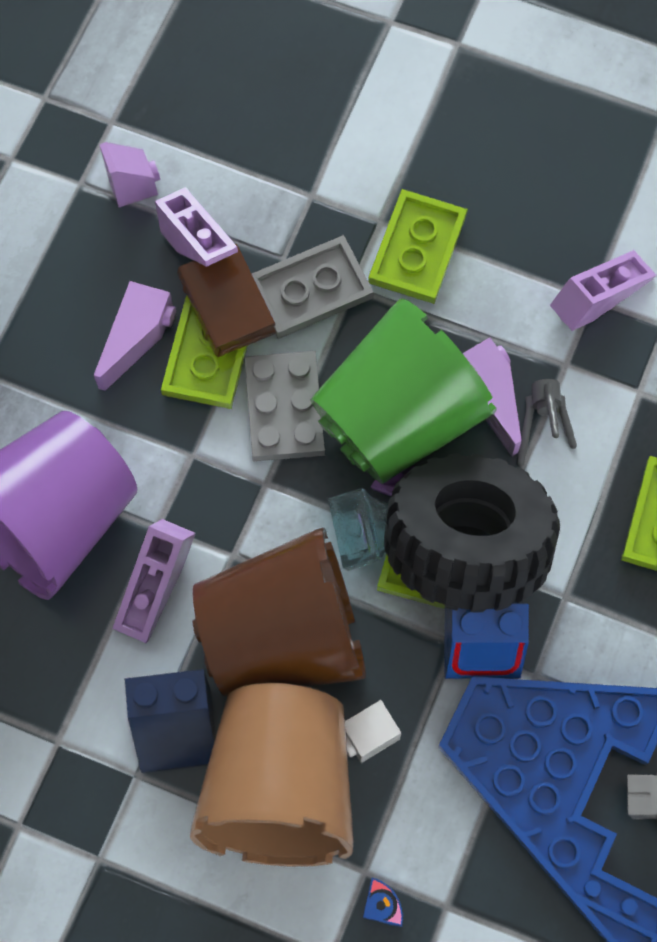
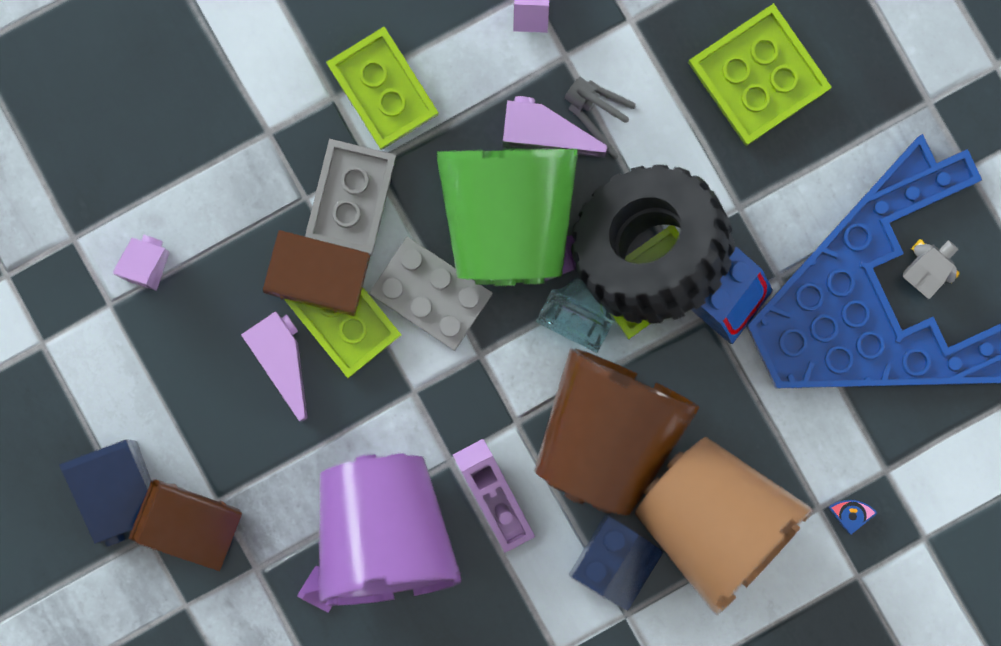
camera: 55 degrees left, 15 degrees up
lavender slope [155,188,238,267] -> none
white brick [345,700,401,763] -> none

